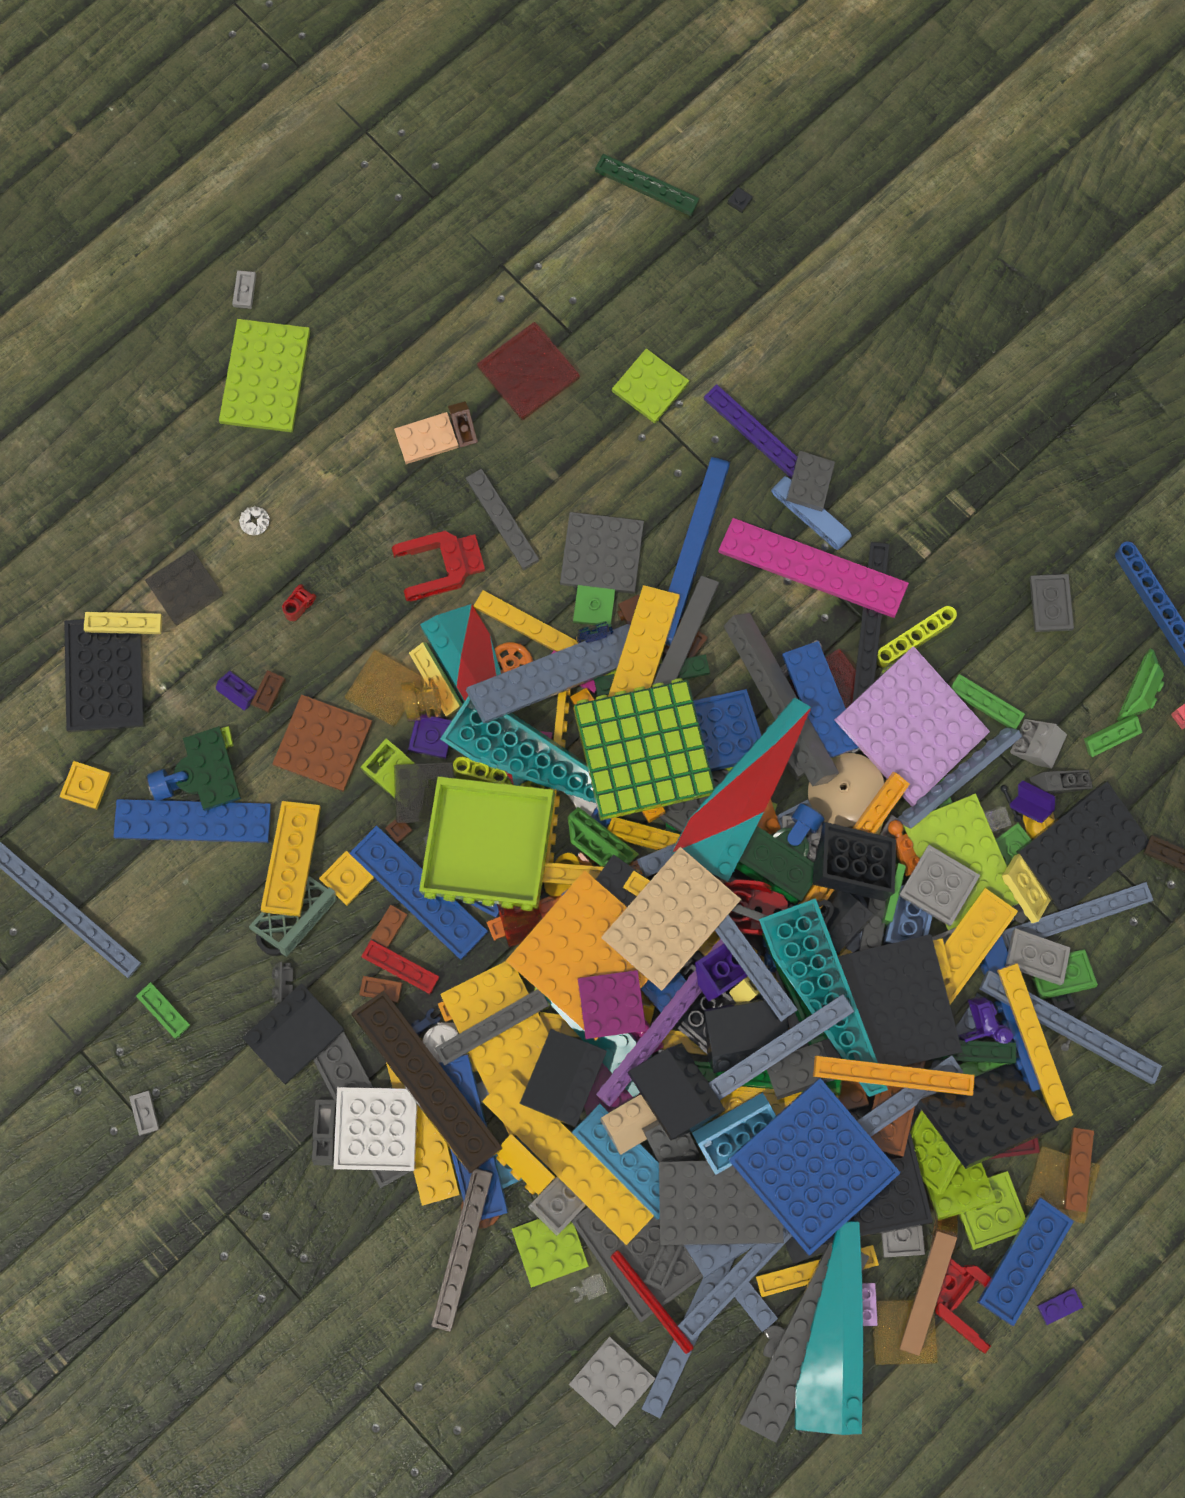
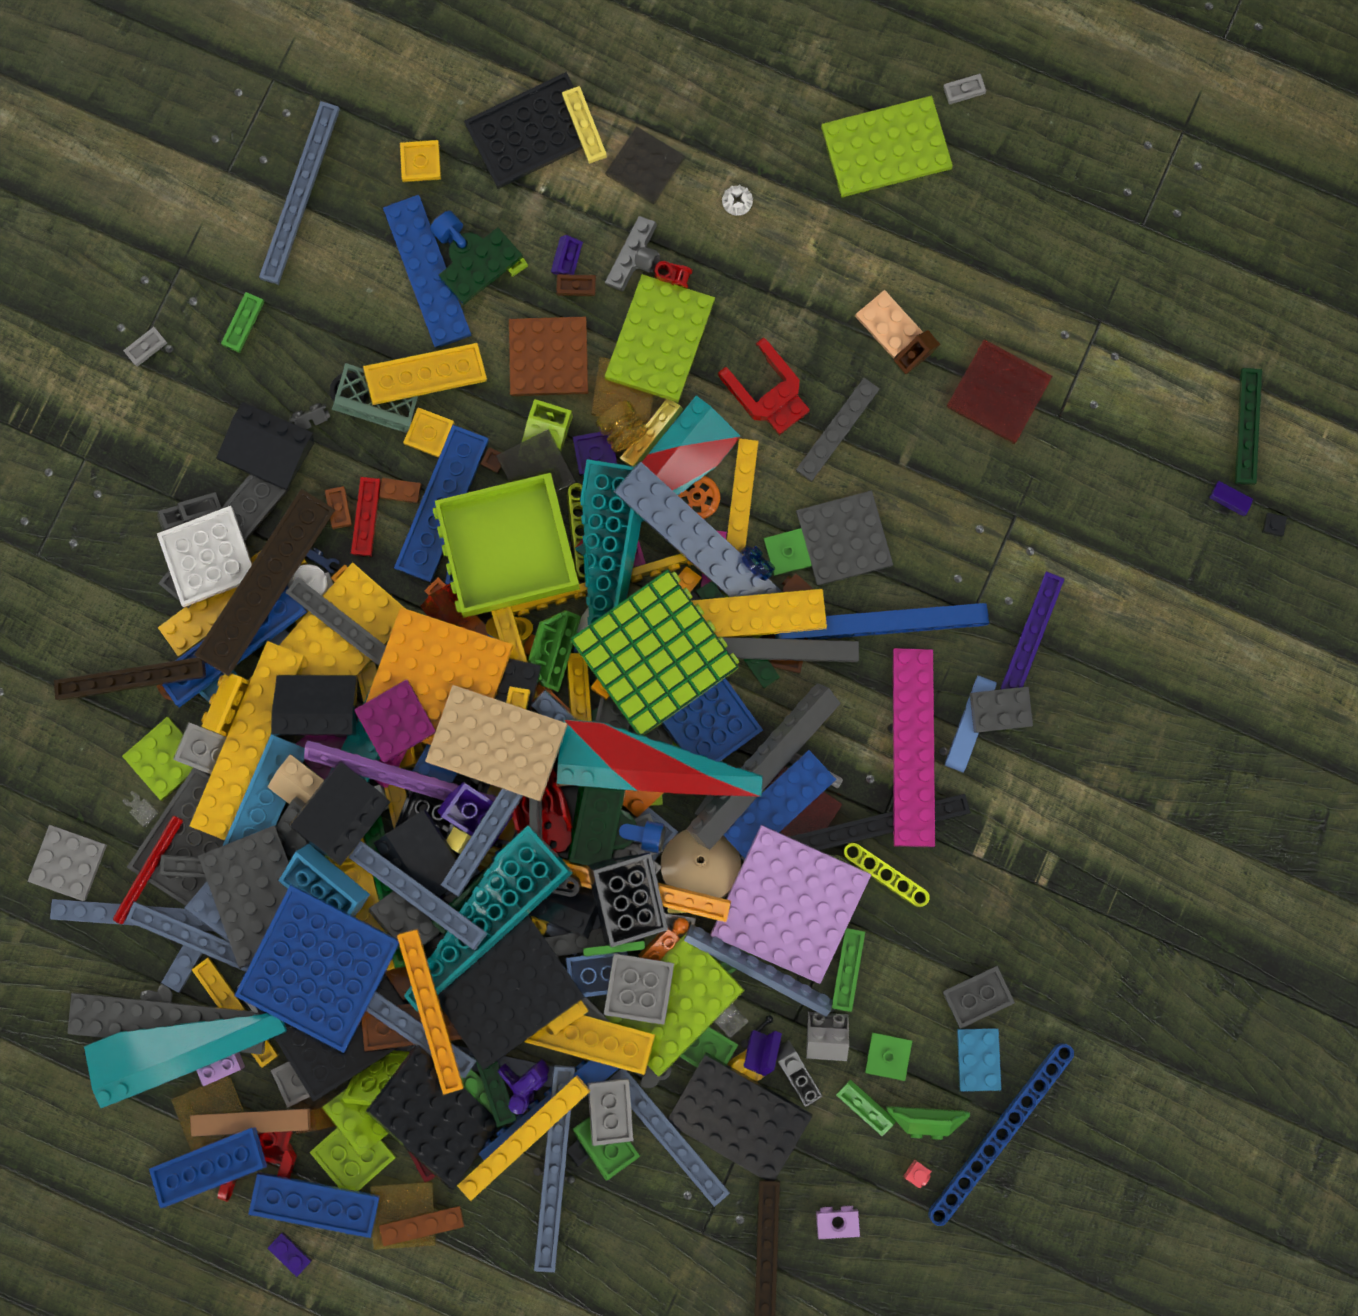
camera: 70 degrees right, 5 degrees up
lime plate [612,349,689,423] -> none
light yellow plate [1002,854,1051,923] -> none
none -> blue plate [149,1127,267,1208]
none -> dark grey plate [605,216,660,291]
none -> lime plate [605,274,715,403]
none -> bright green plate [865,1032,912,1081]
none -> dark azure plate [957,1028,1001,1091]
none -> dark purple slope [1209,481,1253,517]

